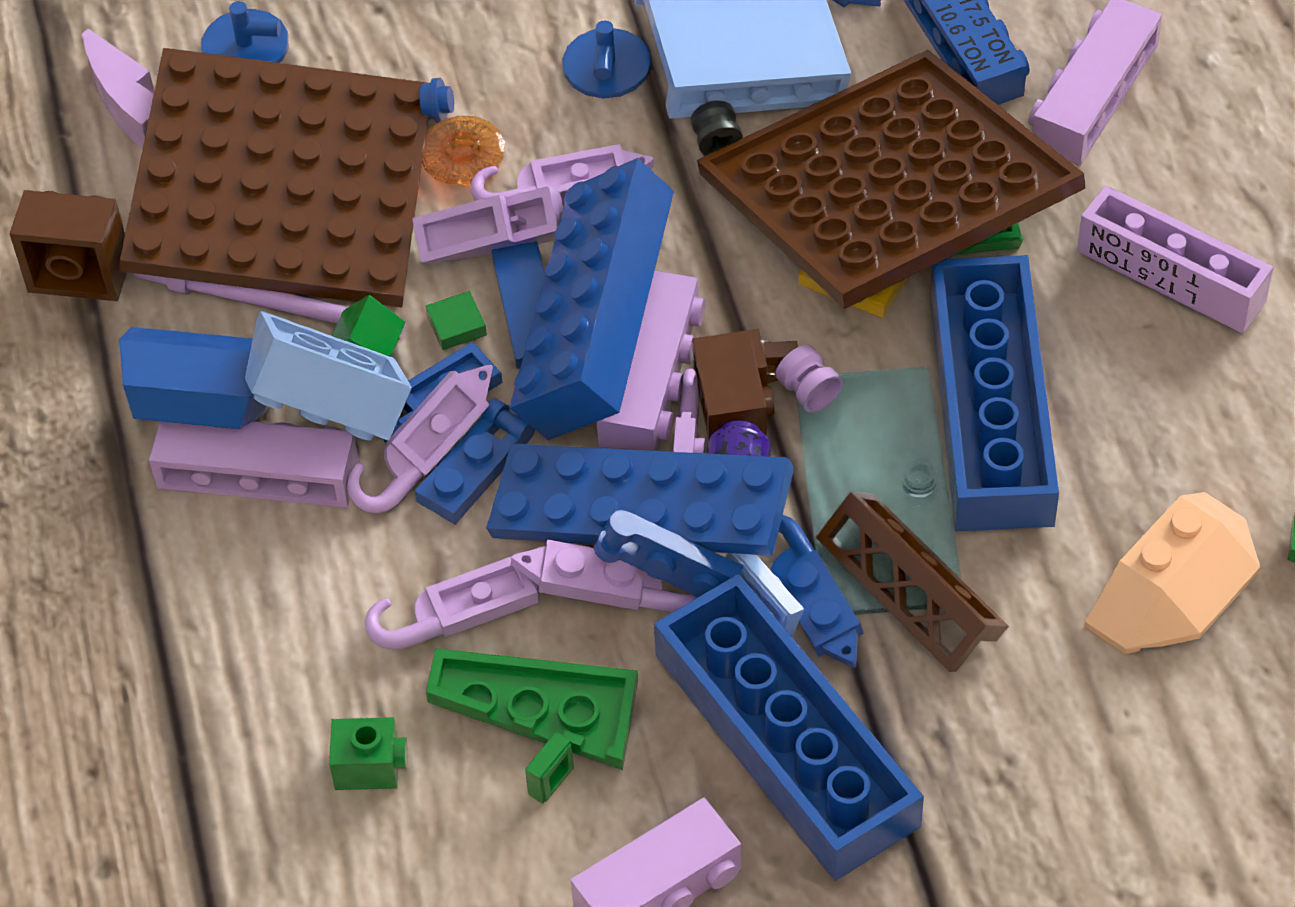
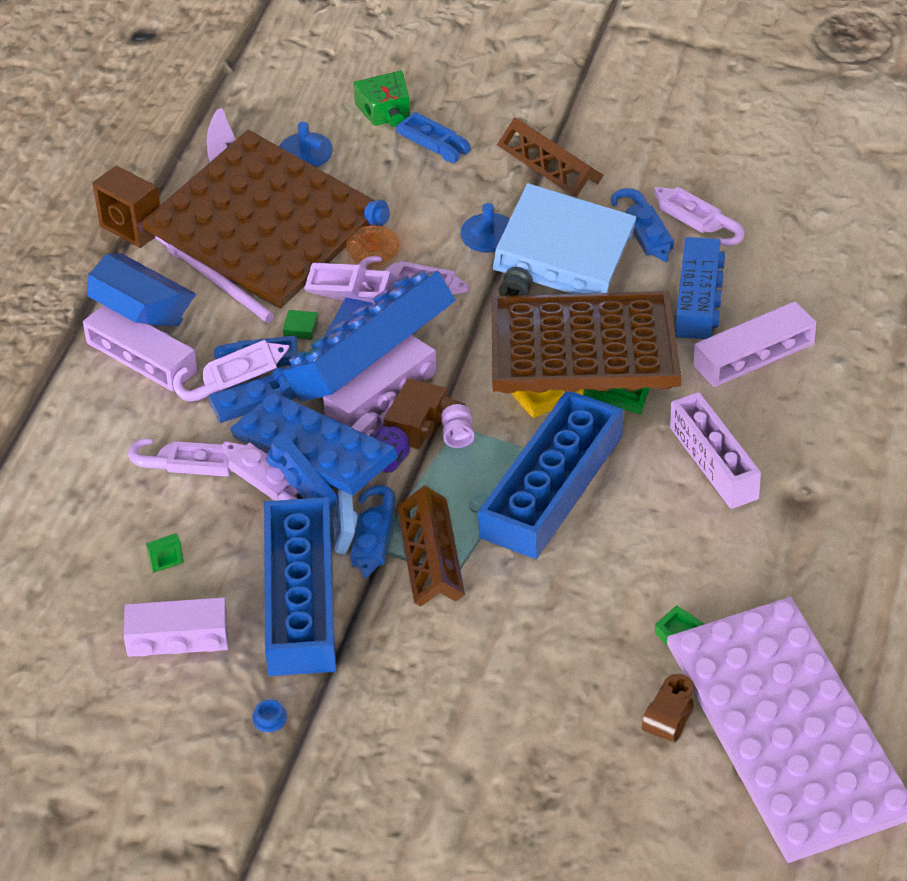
camera: 30 degrees right, 10 degrees down
light blue slope [245,311,412,441] -> none
green brick [329,717,408,790] -> none
green brick [332,295,406,357] -> none
green wing [426,648,638,770] -> none
light nougat wedge [1084,492,1260,655] -> none

